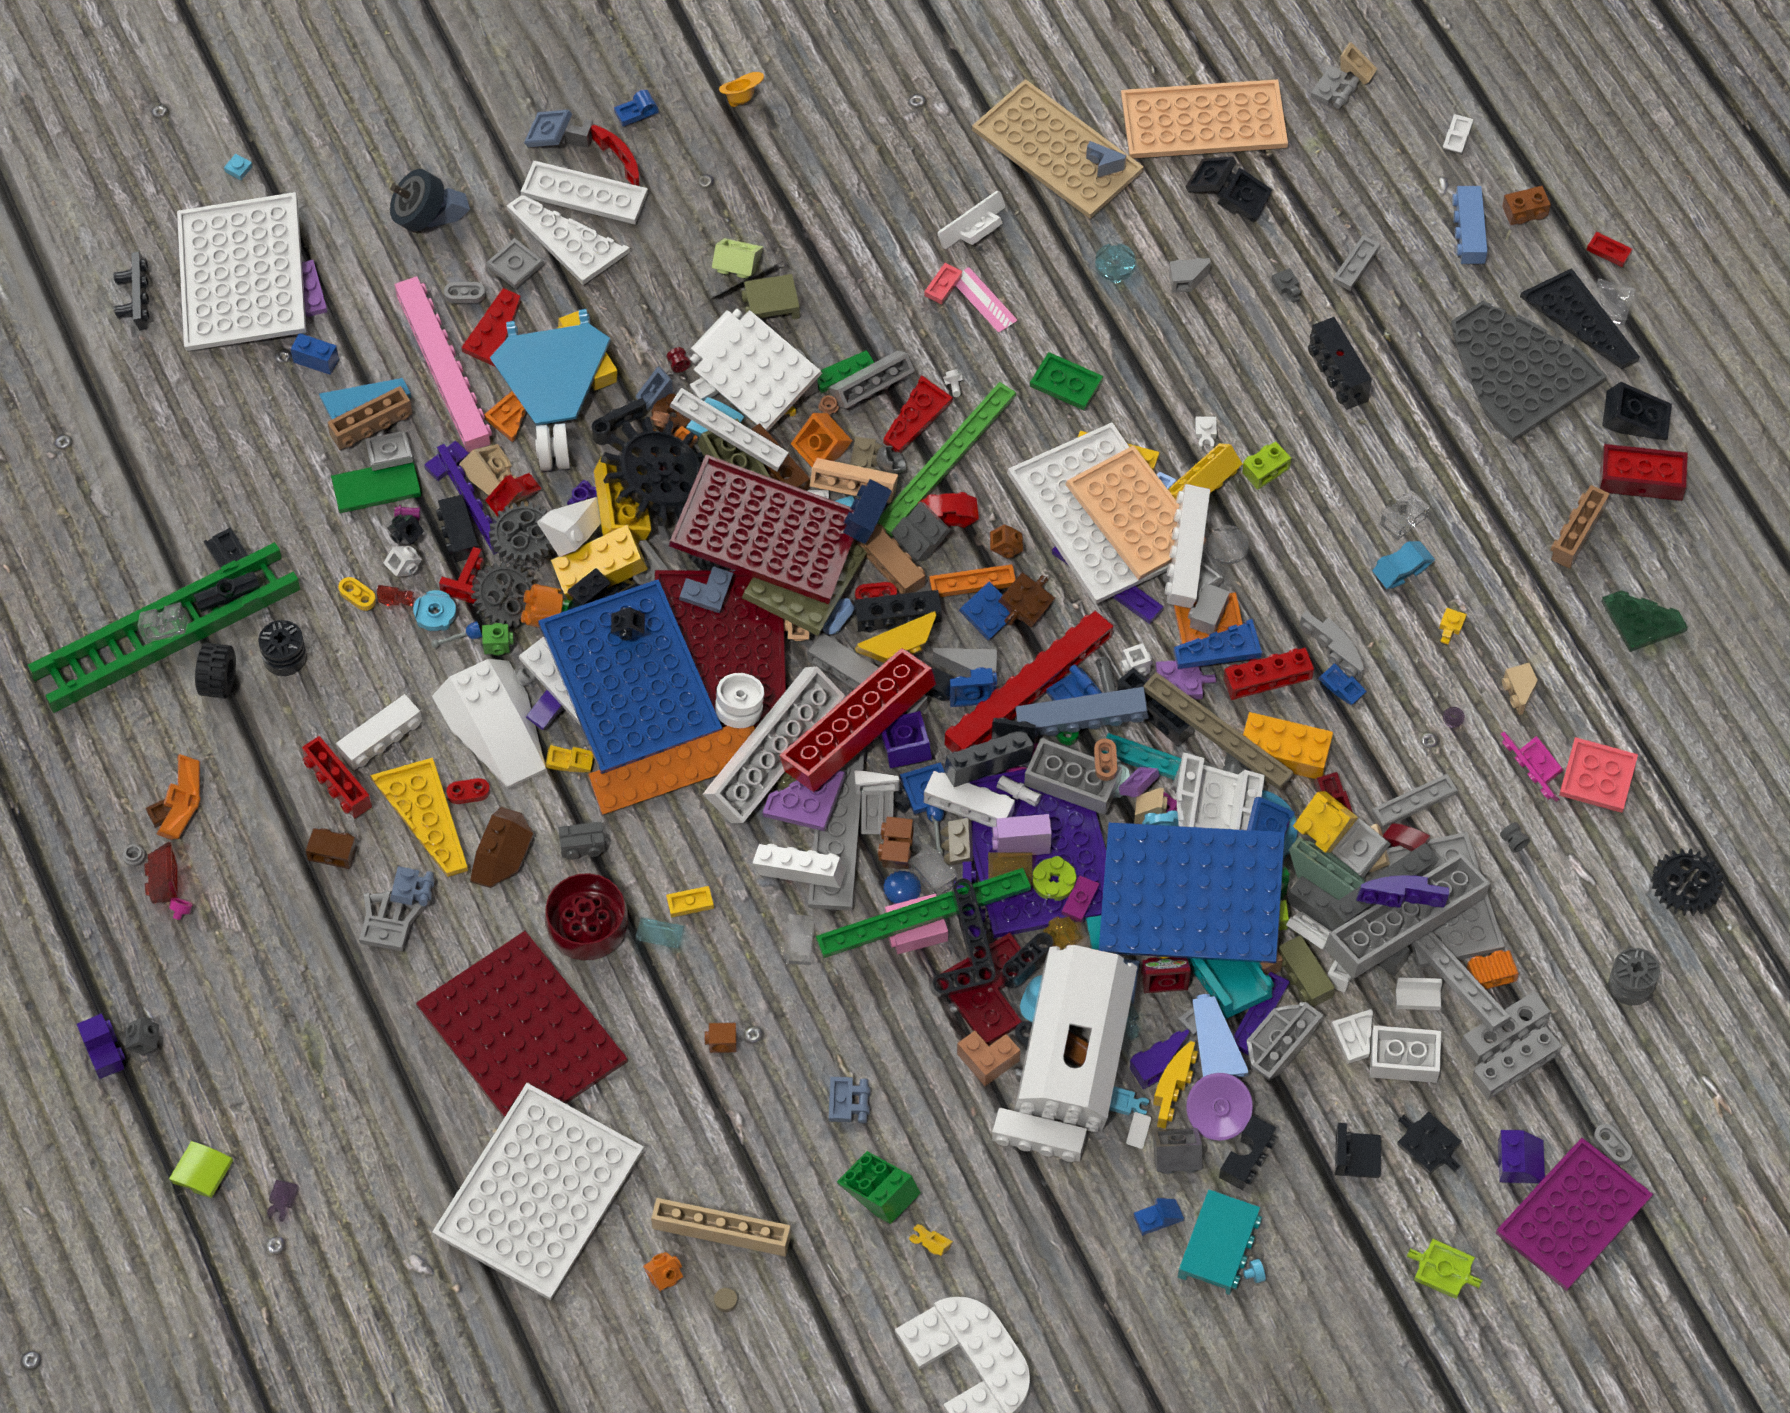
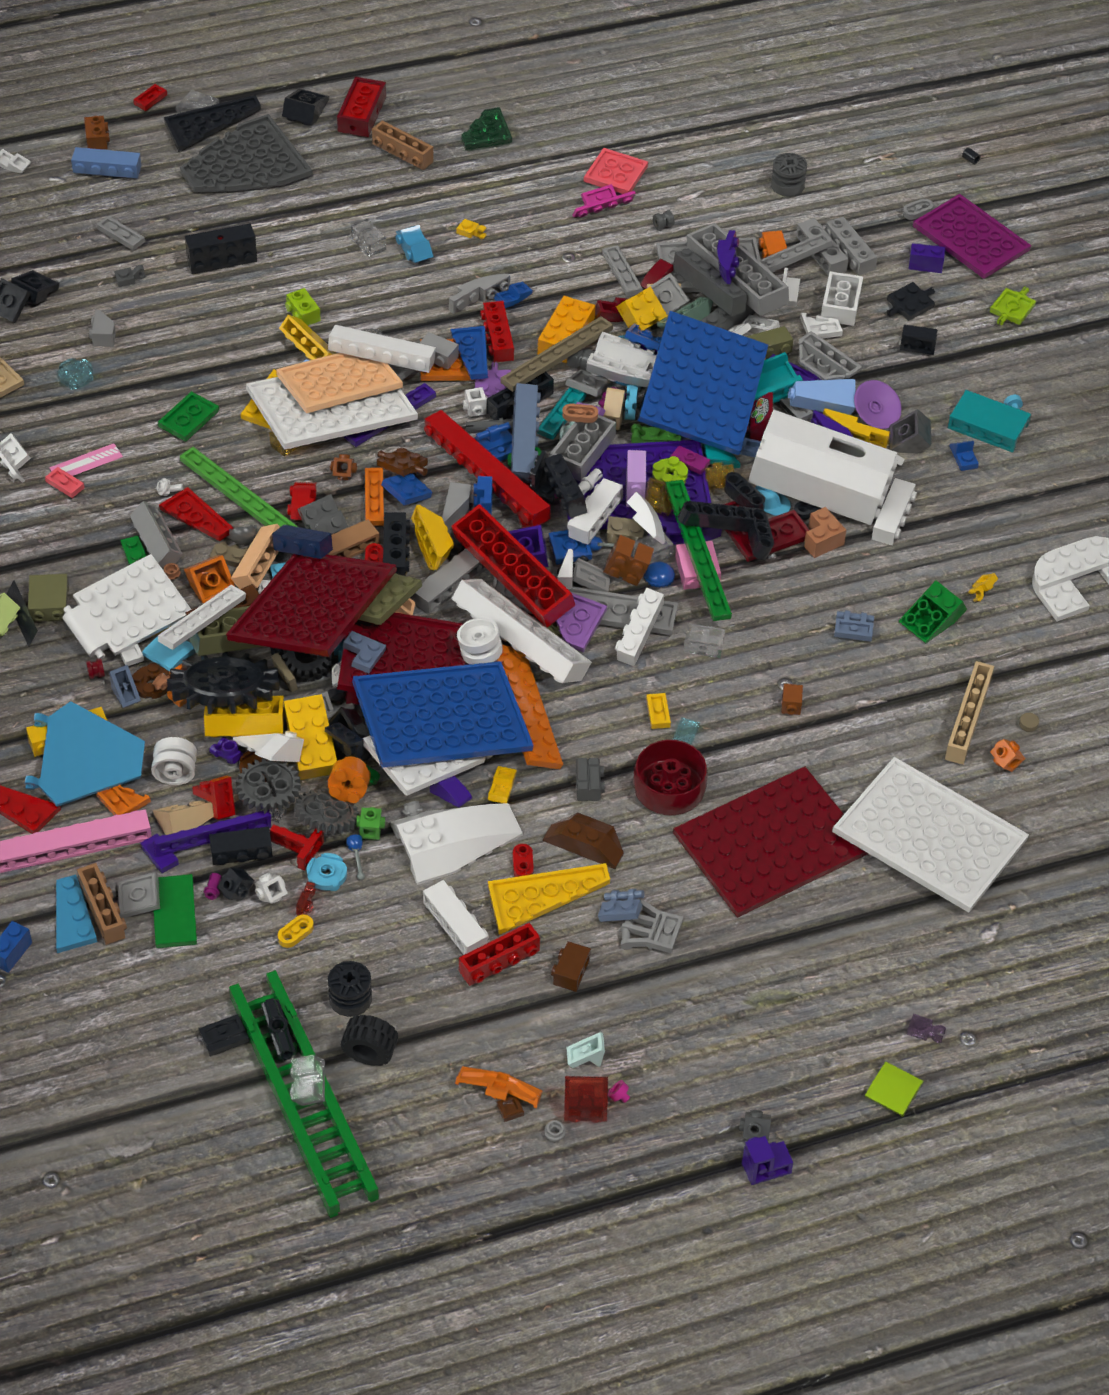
camera: 85 degrees left, 10 degrees down
black plate [592,398,647,445] -> none
black brick [611,607,645,641] -> none
white plate [1195,417,1217,451] -> none
black arch [1219,1115,1278,1191] -> none
clear purple plate [1443,707,1465,728] -> none
tan slope [1502,662,1537,715] -> none
black gear [1651,848,1724,916] -> none
none -> light aqua slope [566,1032,605,1068]
none -> white slope [627,492,665,545]
none -> black hinge [962,147,981,165]

